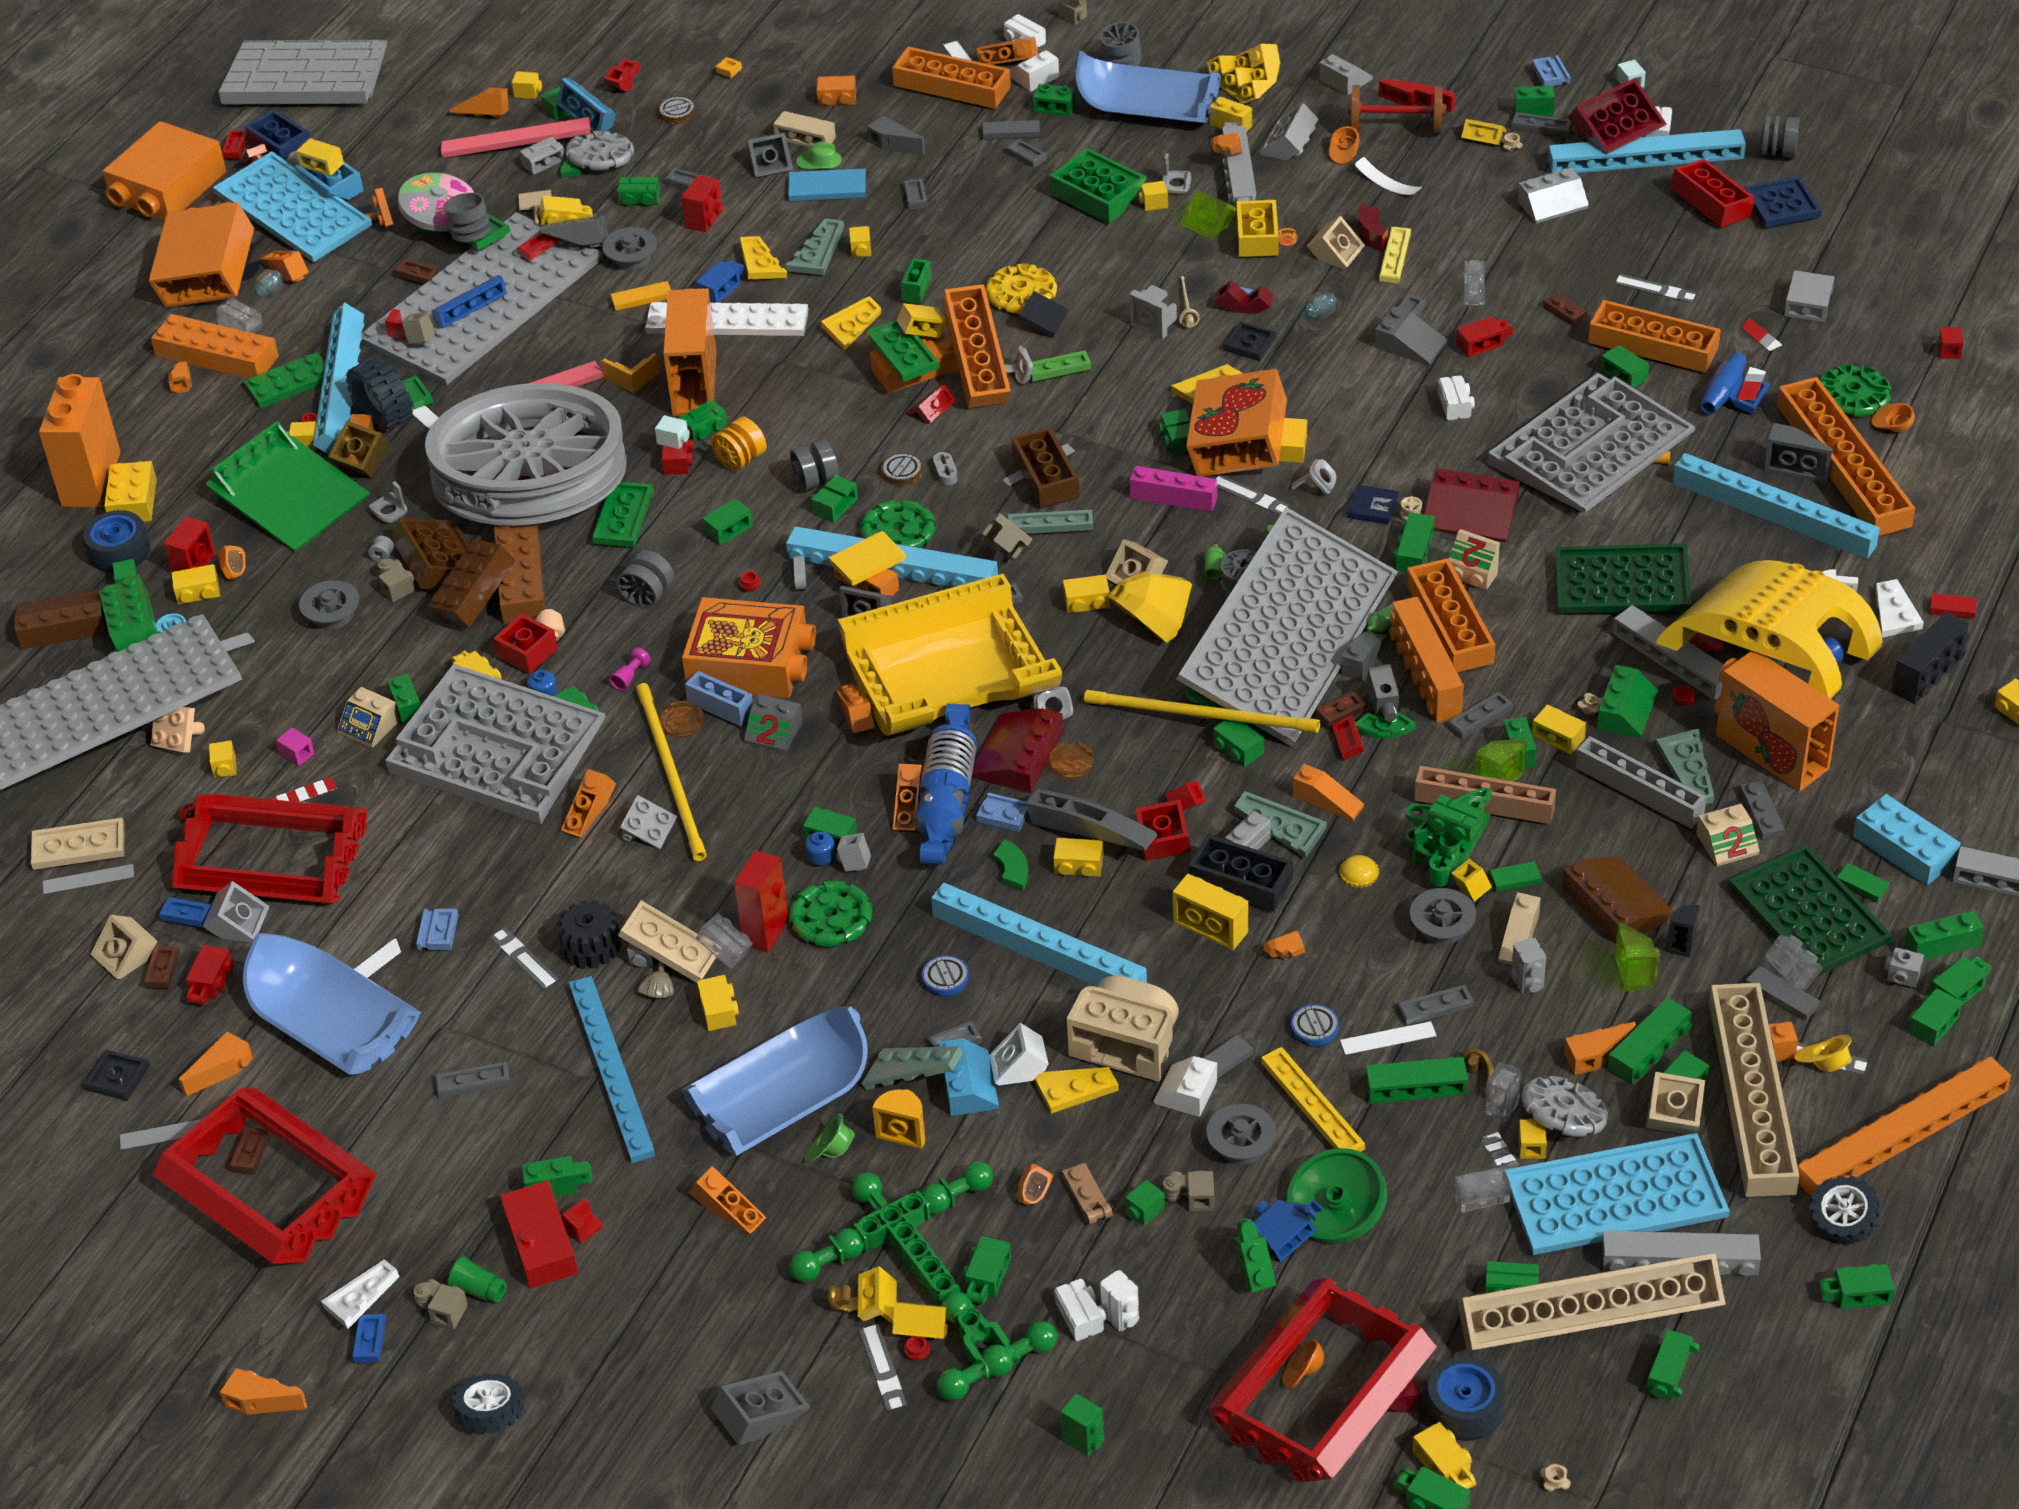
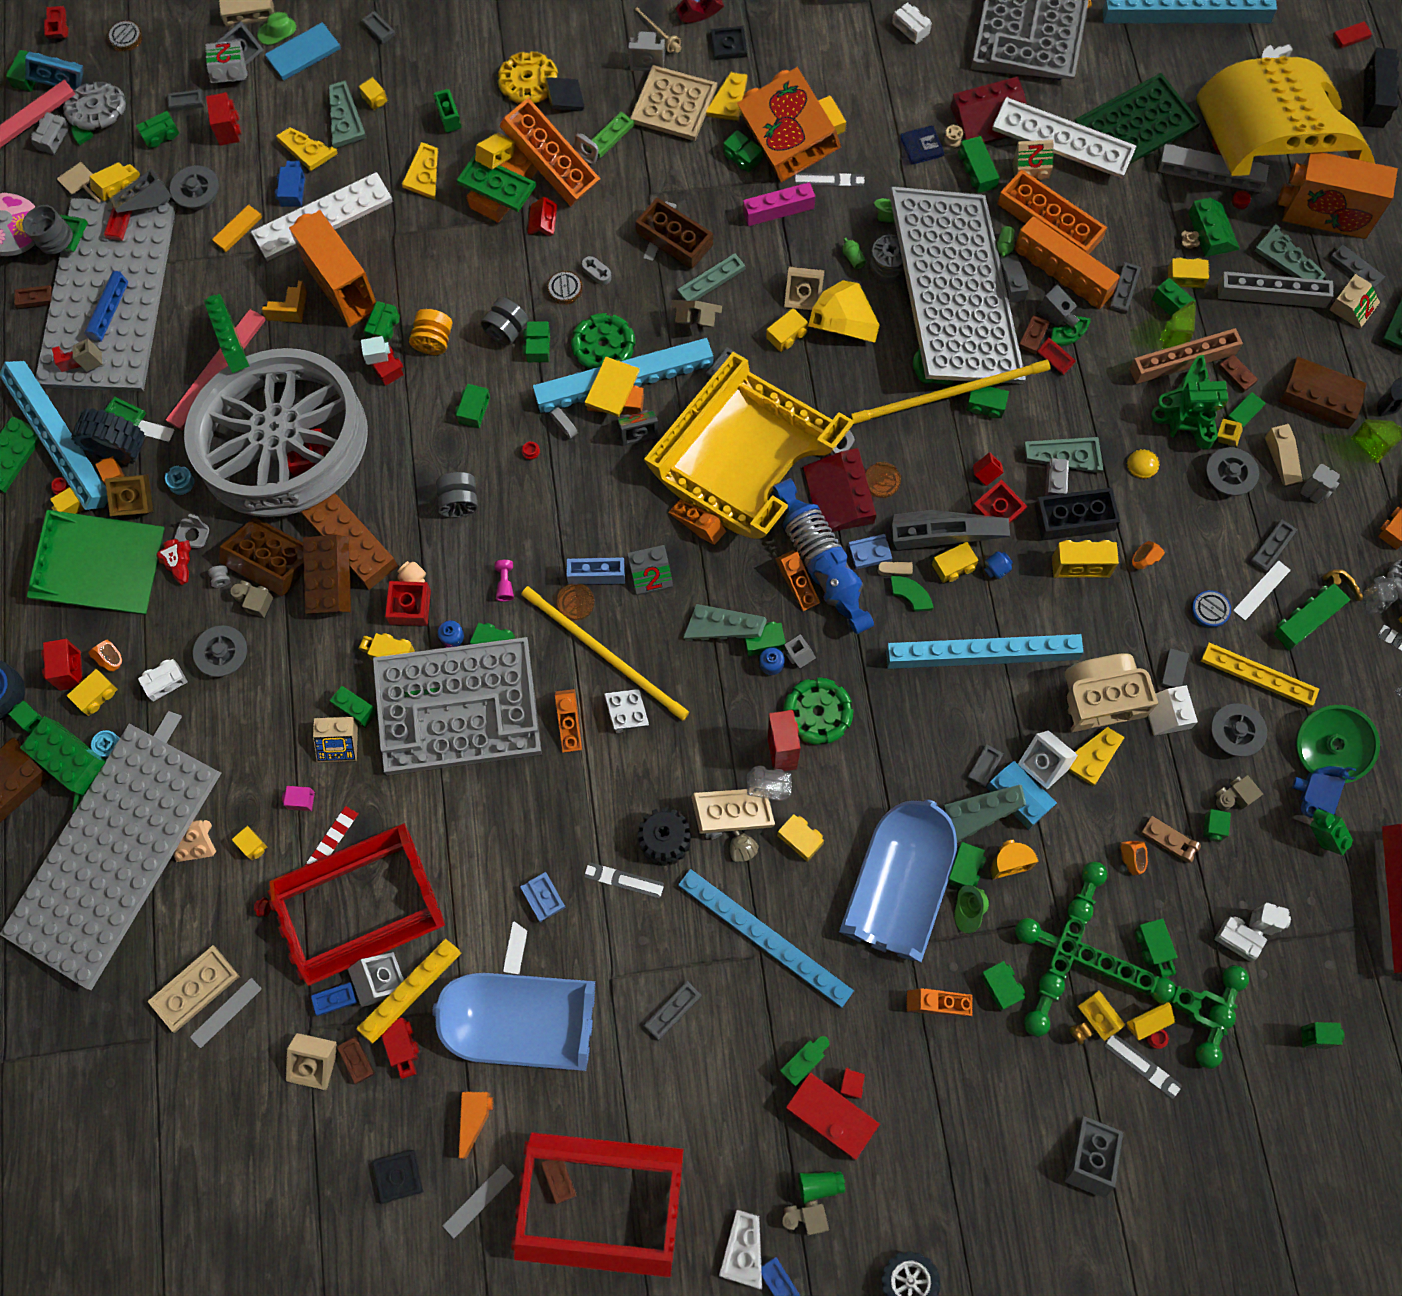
camera: 35 degrees left, 25 degrees up
green plate [592,482,654,547] -> none
brick [682,597,816,698] -> none
tile [922,955,969,997] -> none
light grey piece [1291,459,1337,495] -> none
orange slope [1293,764,1364,821] -> none
white wing [1876,579,1924,638] -> none
none -> white brick [138,659,188,701]
none -> red rock [157,539,191,585]
none -> medium azure wheel [165,466,194,495]
none -> green brick [203,294,250,373]
none -> light grey slope [206,40,248,83]
none -> yellow plate [357,939,461,1044]
none -> tan plate [631,65,717,141]
none -> sand green wing [684,604,767,641]
none -> tan bar [877,562,913,576]
none -> green brick [948,842,986,888]
none -> green brick [980,961,1025,1012]
none -> blue head [984,551,1013,579]
none -> white plate [992,97,1136,179]
none -> copper plate [1218,354,1258,393]

